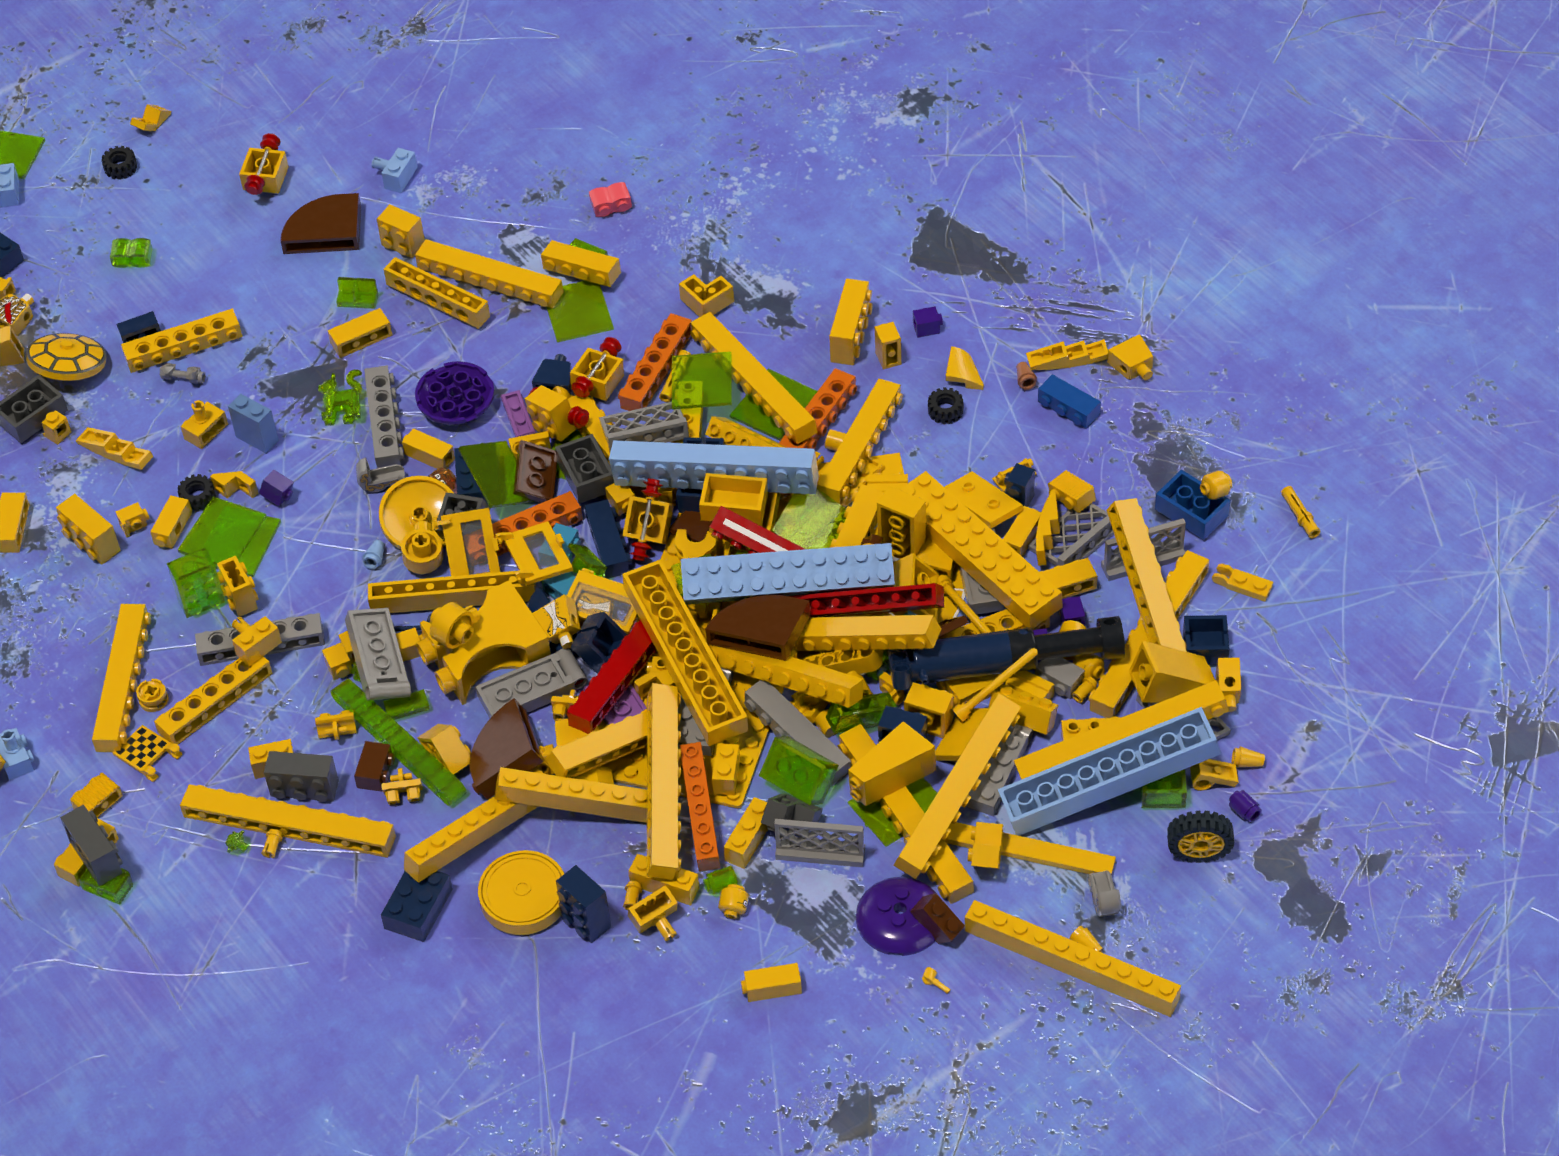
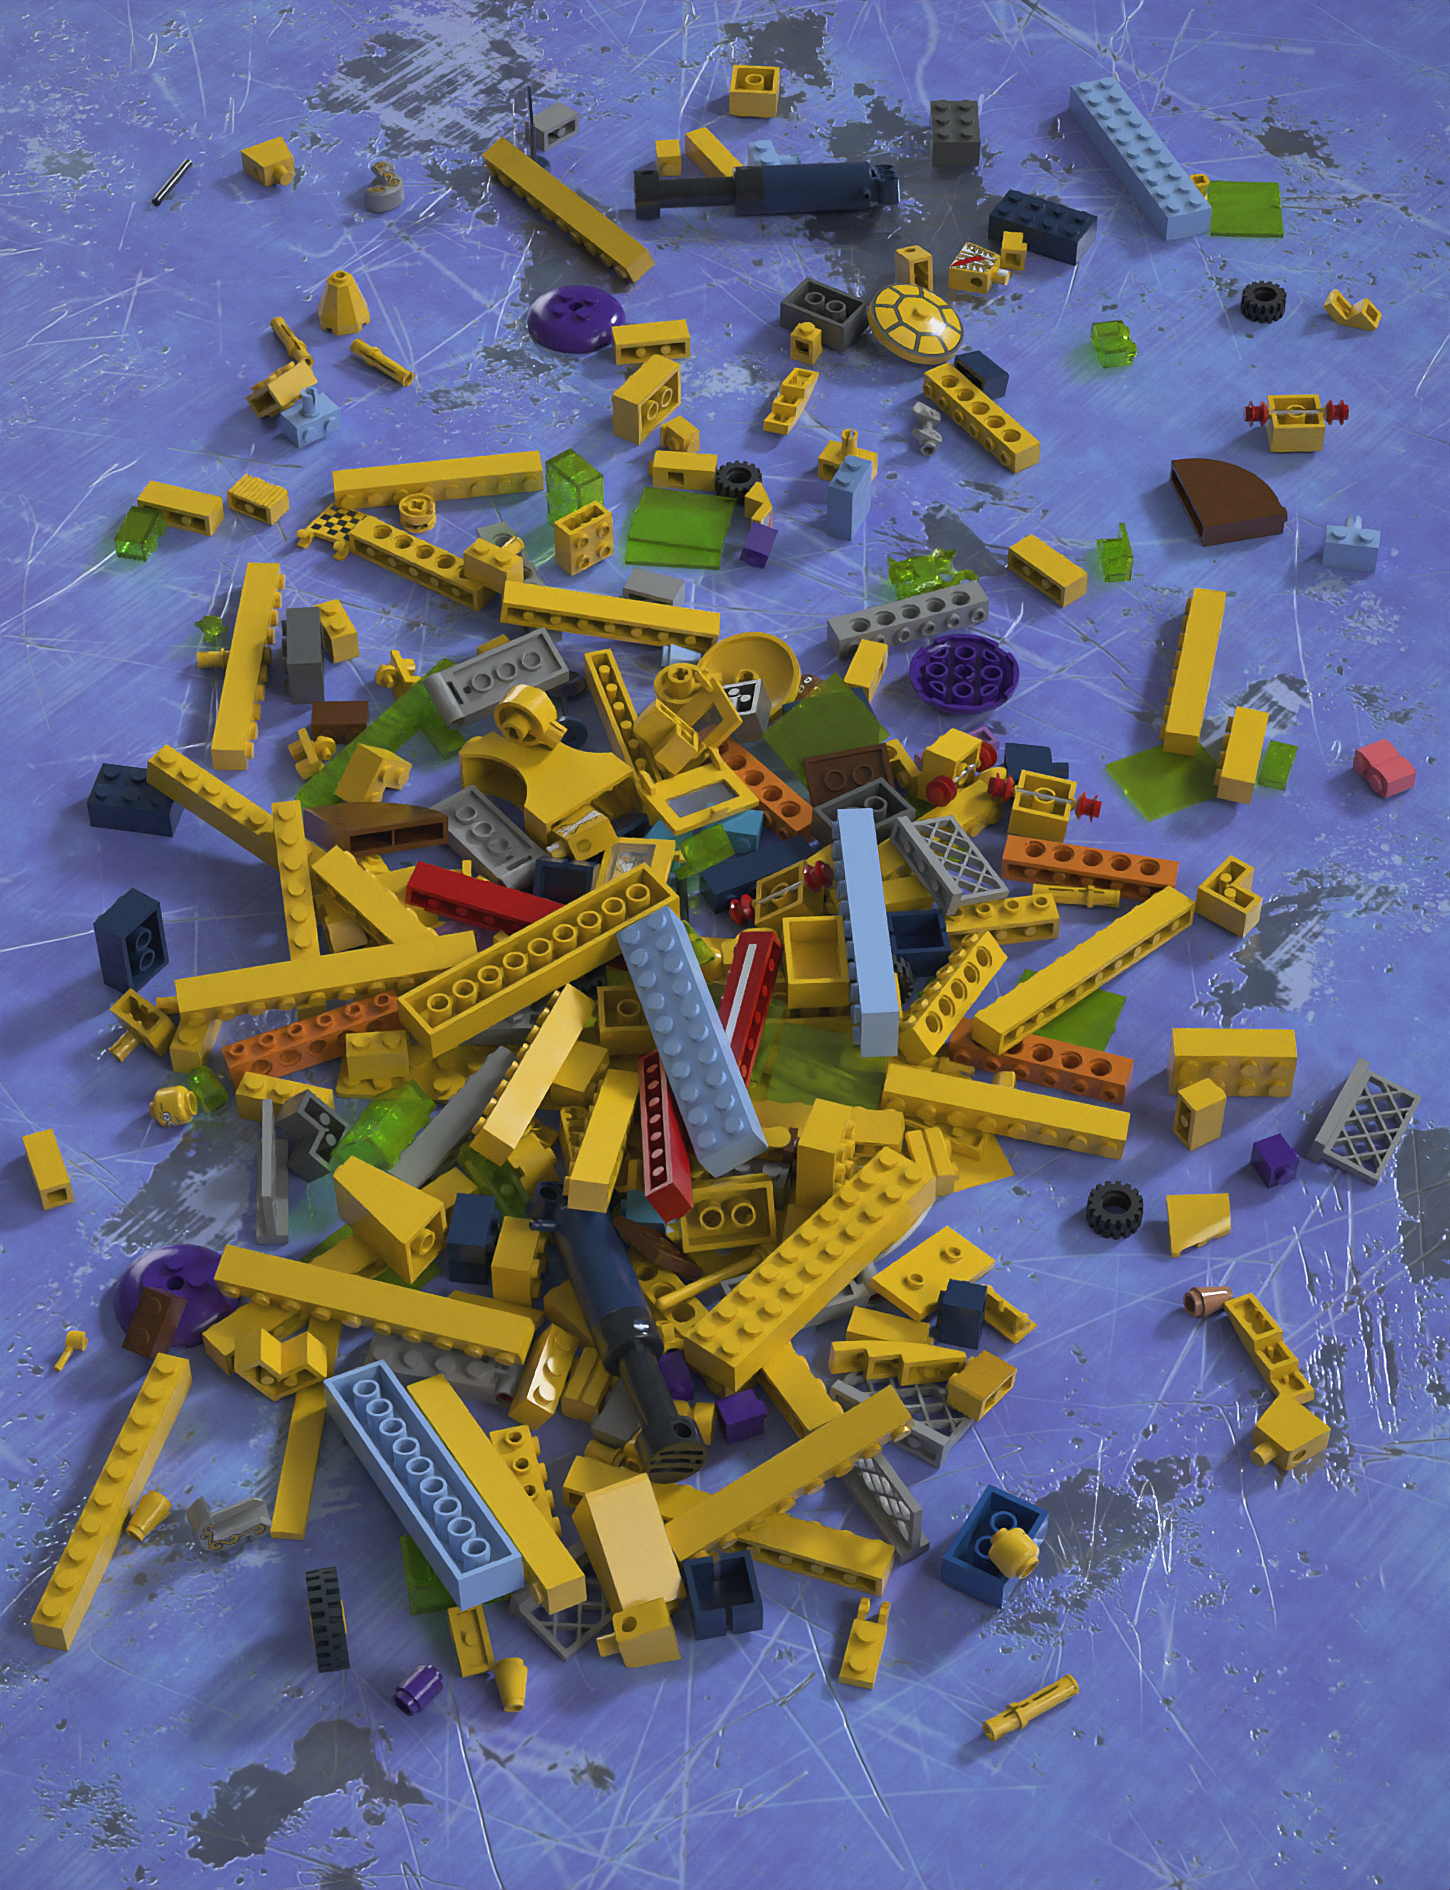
camera: 75 degrees right, 5 degrees down
dark grey brick [60,804,123,886] -> none
light grey animal [356,457,405,492] -> none
yellow brick [377,204,425,258] -> none
yellow brick [383,257,490,329] -> none
yellow brick [478,850,564,935] -> none
clear neon green piece [672,352,732,409] -> none
reddish brown brick [705,595,811,661] -> none
yellow piece [952,648,1038,722] -> none
blue brick [1038,374,1101,429] -> none
none -> yellow brick [500,580,720,653]
none -> light grey brick [623,568,685,607]
none -> yellow brick [633,698,698,776]
none -> light grey fence [1306,1057,1422,1186]

